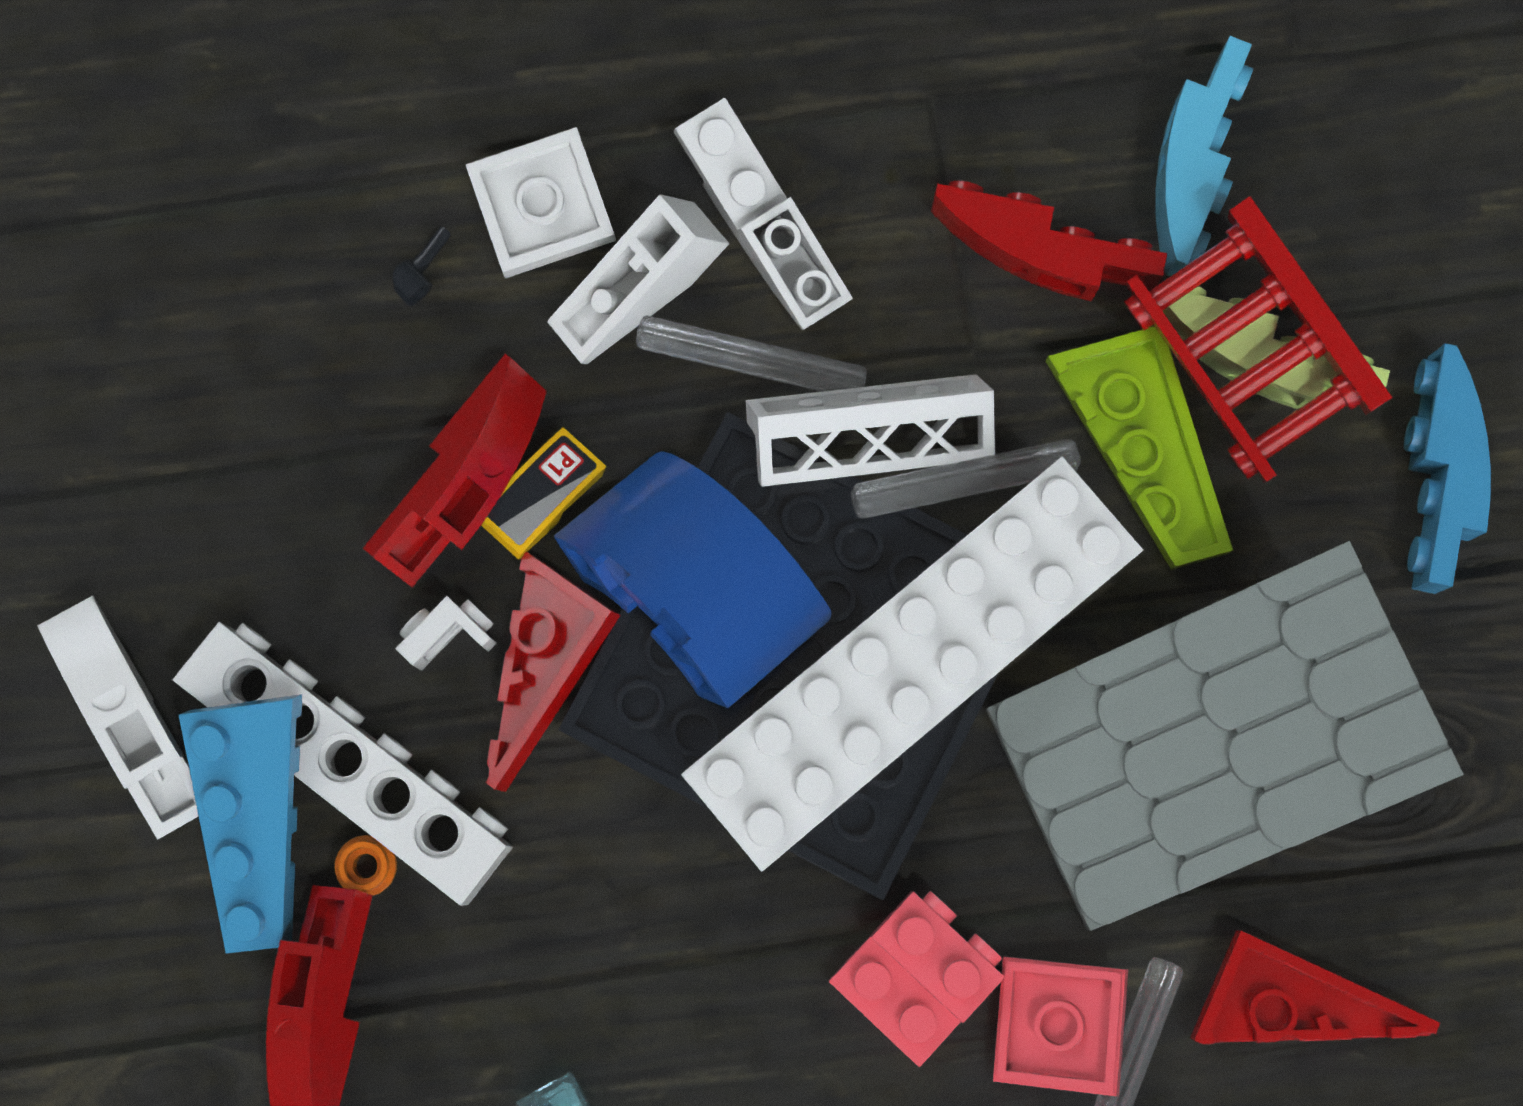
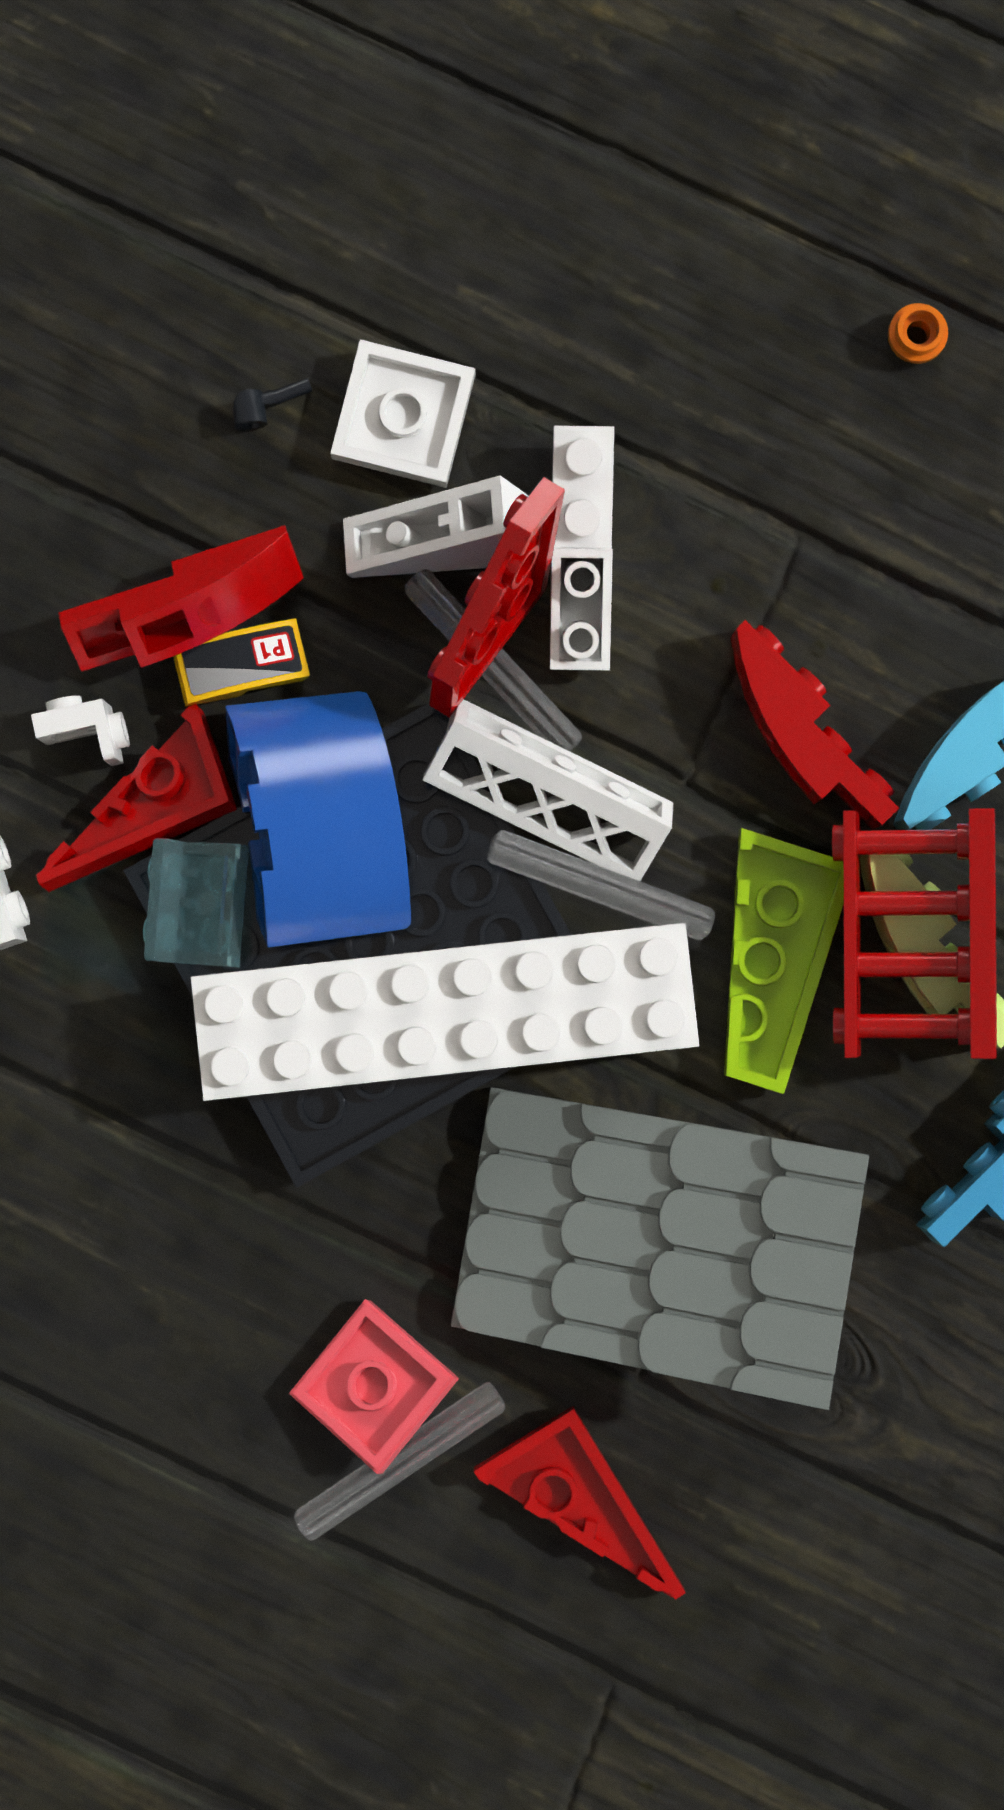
camera: 30 degrees right, 5 degrees up
coral plate [829,891,1005,1068] -> none
none -> clear light blue bracket [143,838,249,968]
none -> red plate [427,477,565,718]

